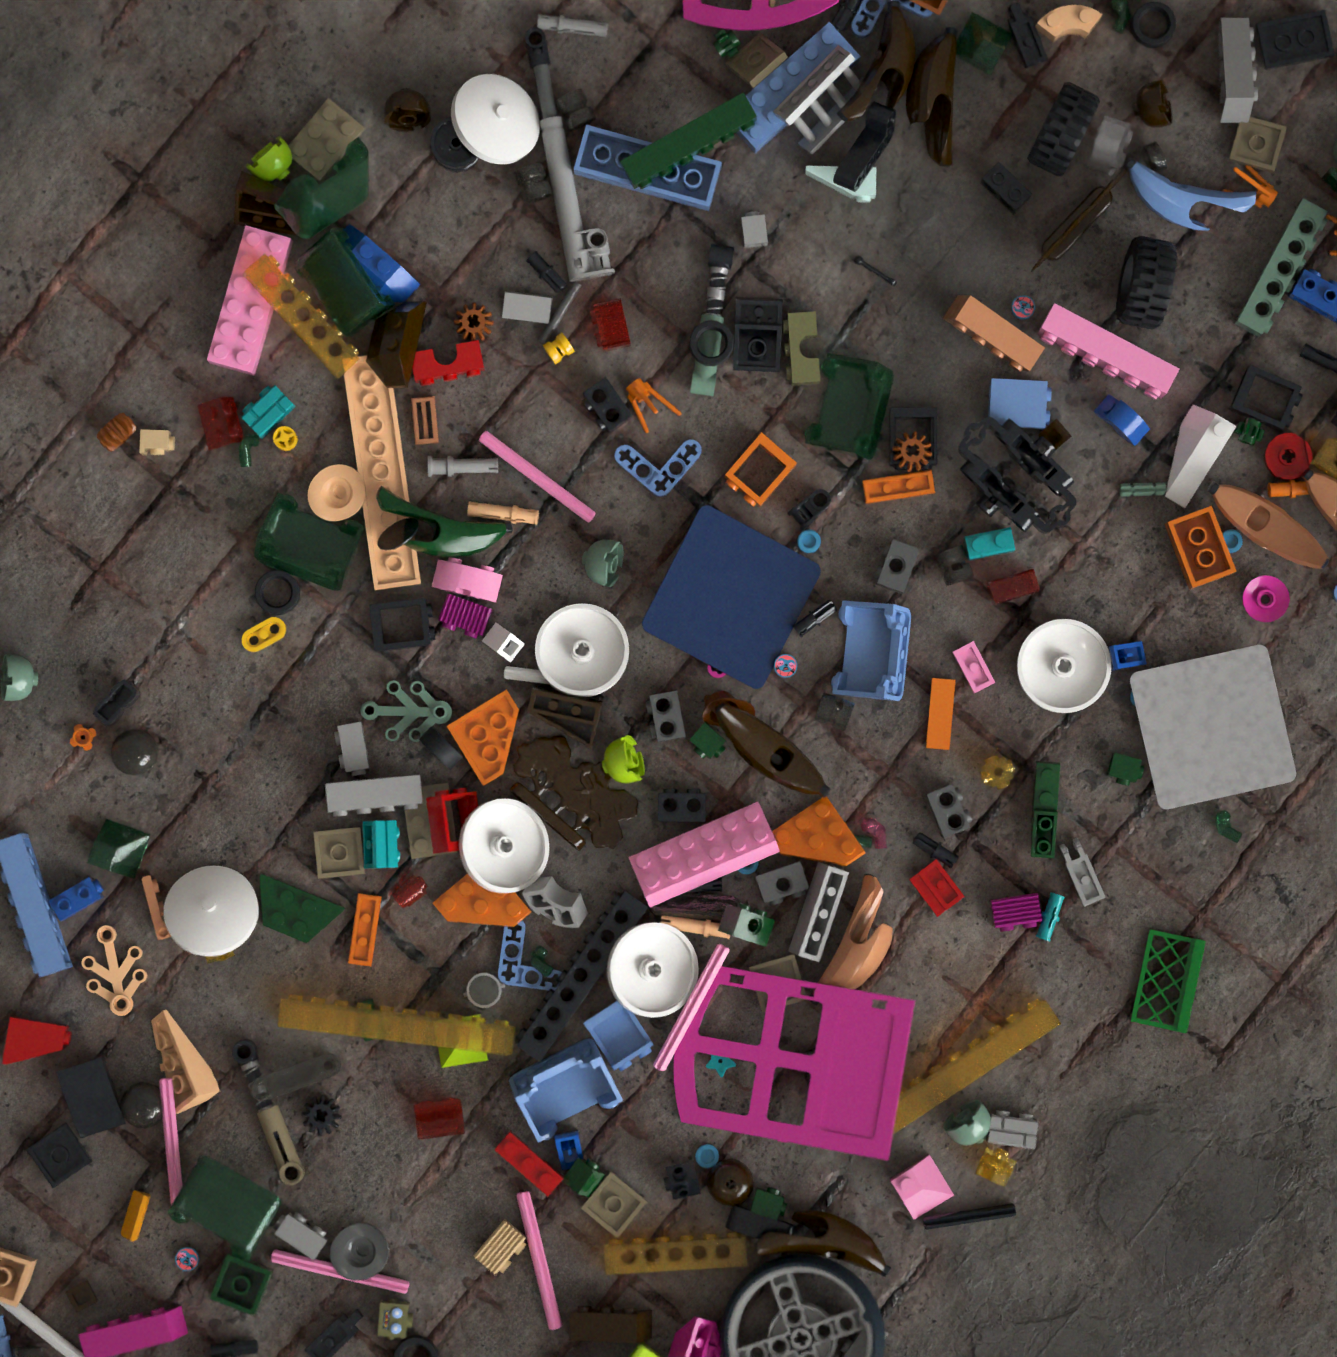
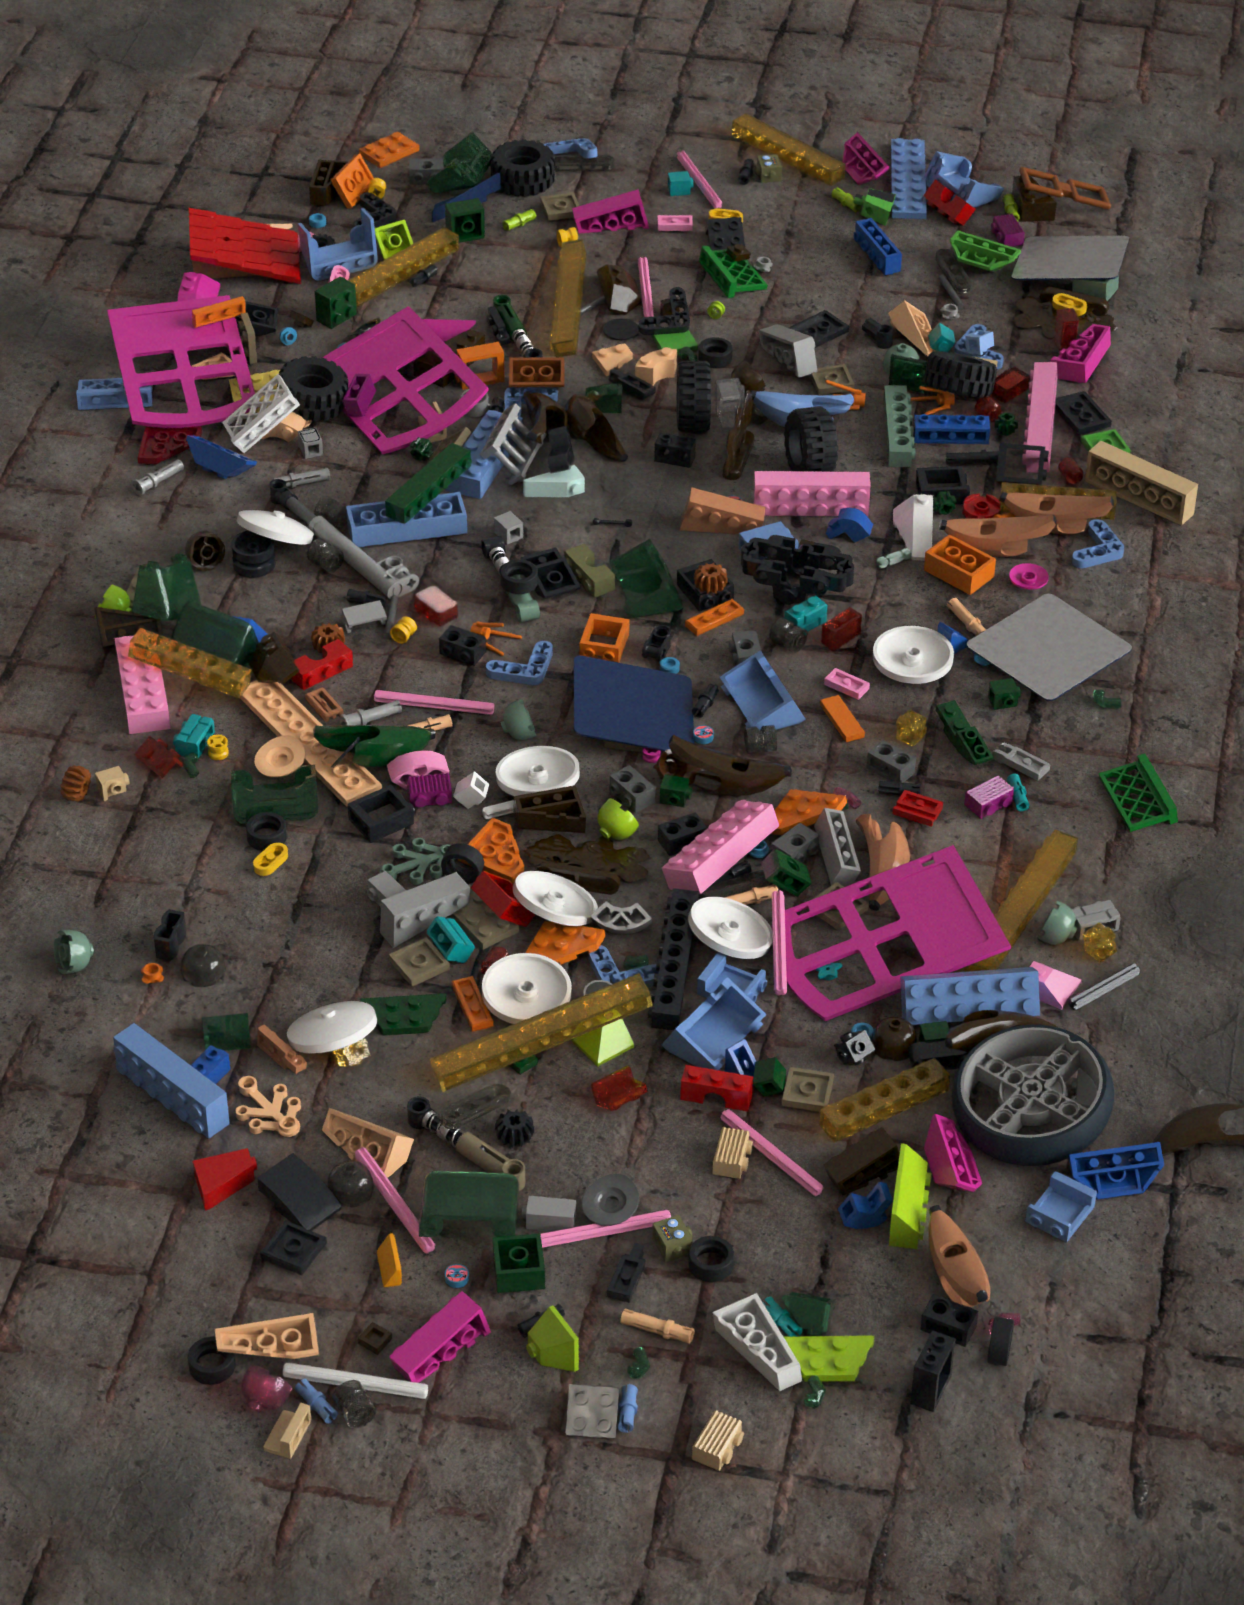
camera: 25 degrees left, 45 degrees down
none -> white dish [482,953,571,1026]
none -> medium blue brick [900,967,1040,1025]
none -> light nougat pin [947,598,986,636]

